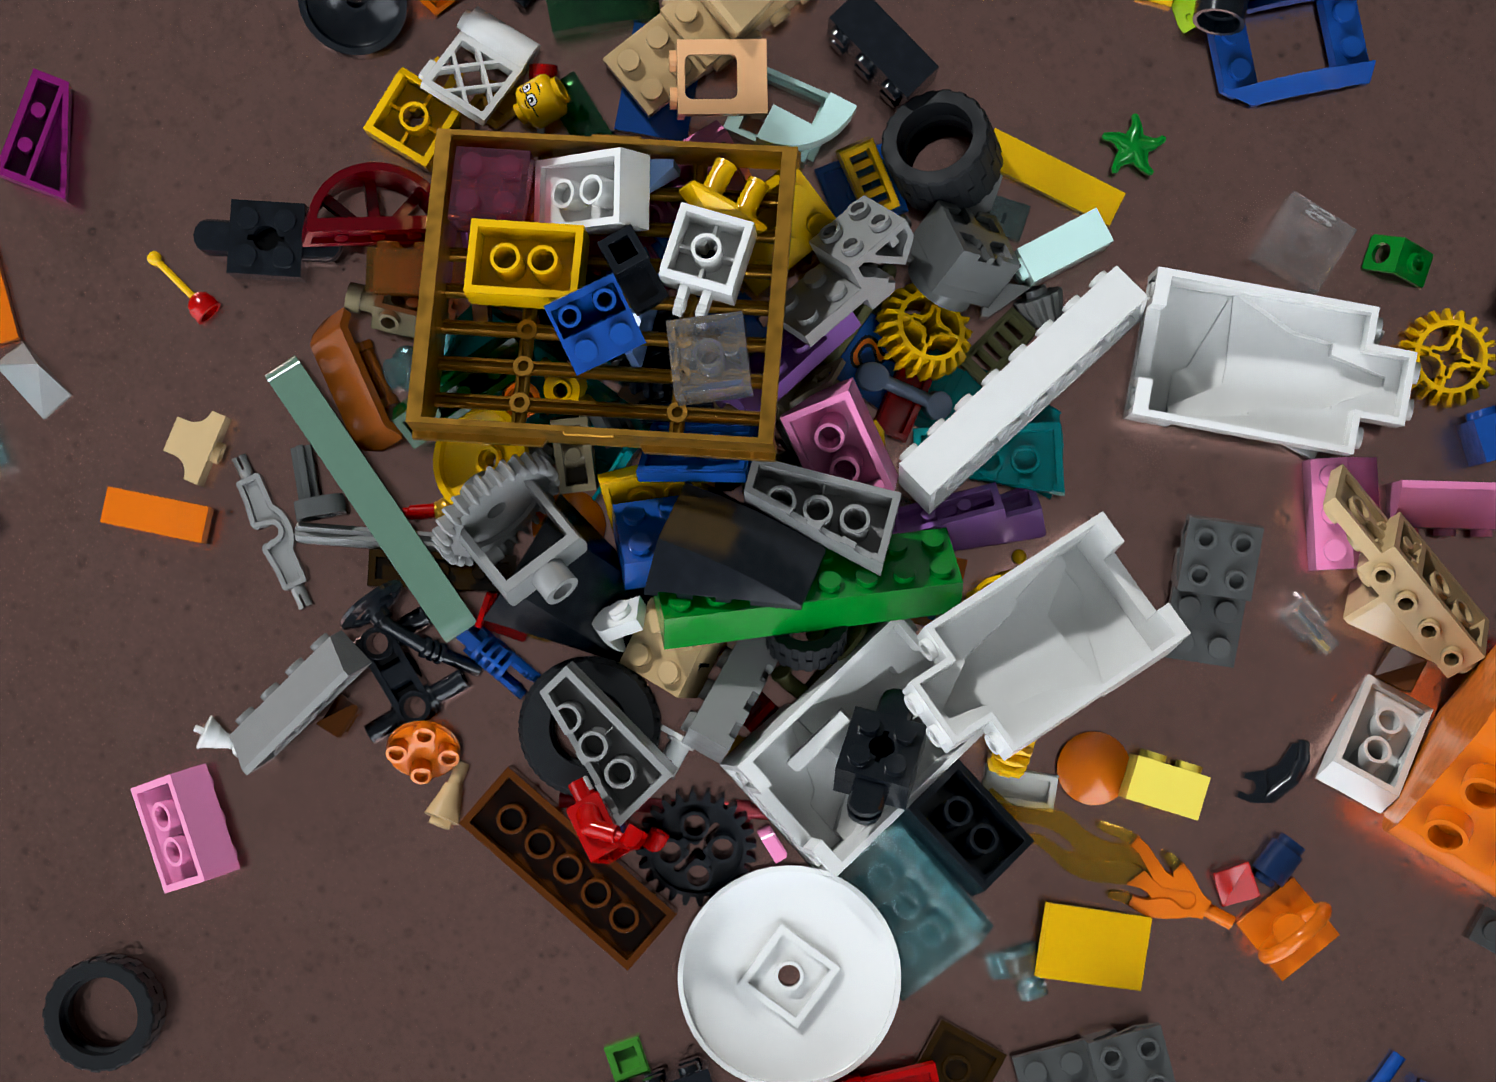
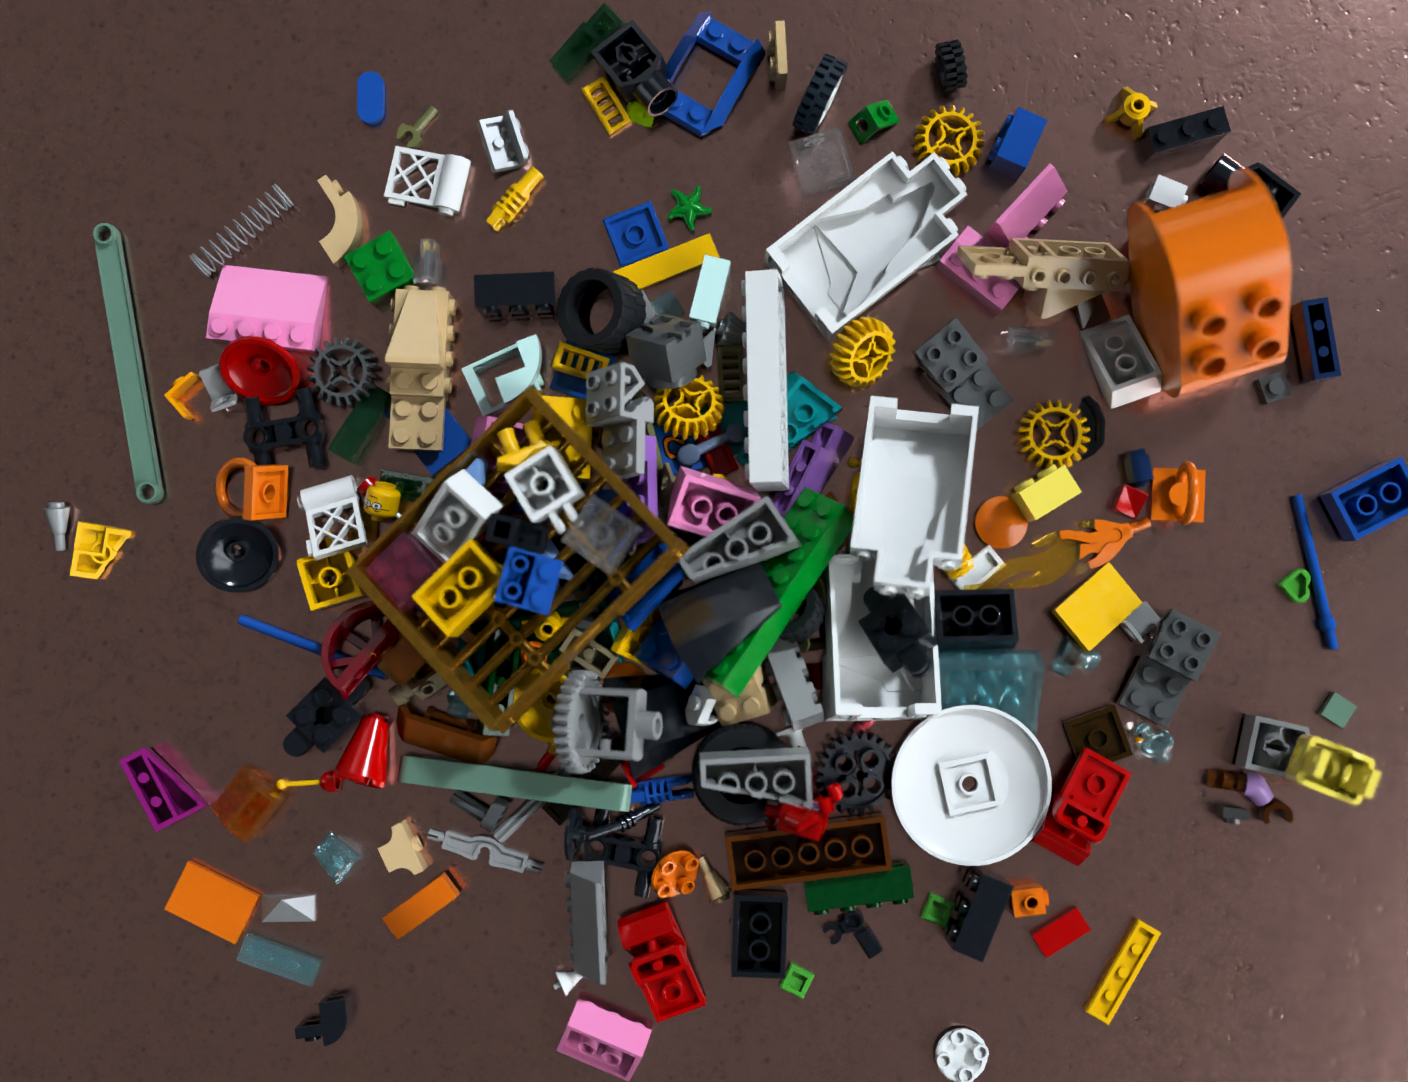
camera: 45 degrees left, 0 degrees up
reddish brown slope [316,693,363,738] -> none
light nougat window [669,39,768,120] -> none
bright pink tile [757,824,788,864] -> none
white tile [787,707,851,772] -> none
none -> clear orange slope [211,765,287,844]
none -> blue bar [238,615,389,680]
none -> clear light blue slope [313,833,362,884]
none -> red cone [332,713,389,789]
none -> blue tile [602,201,670,268]
none -> red piece [617,902,707,1023]
none -> black brick [731,890,788,979]
none -> tan tile [767,20,788,90]
none -> bright green tile [779,962,815,999]
none -> black wheel [792,53,848,136]
none -> dark green brick [803,862,914,915]
none -> black bar [823,908,884,959]
none -> yellow gear [829,316,896,388]
none -> yellow gear [1018,399,1090,468]
none -> light grey bracket [1119,601,1161,644]

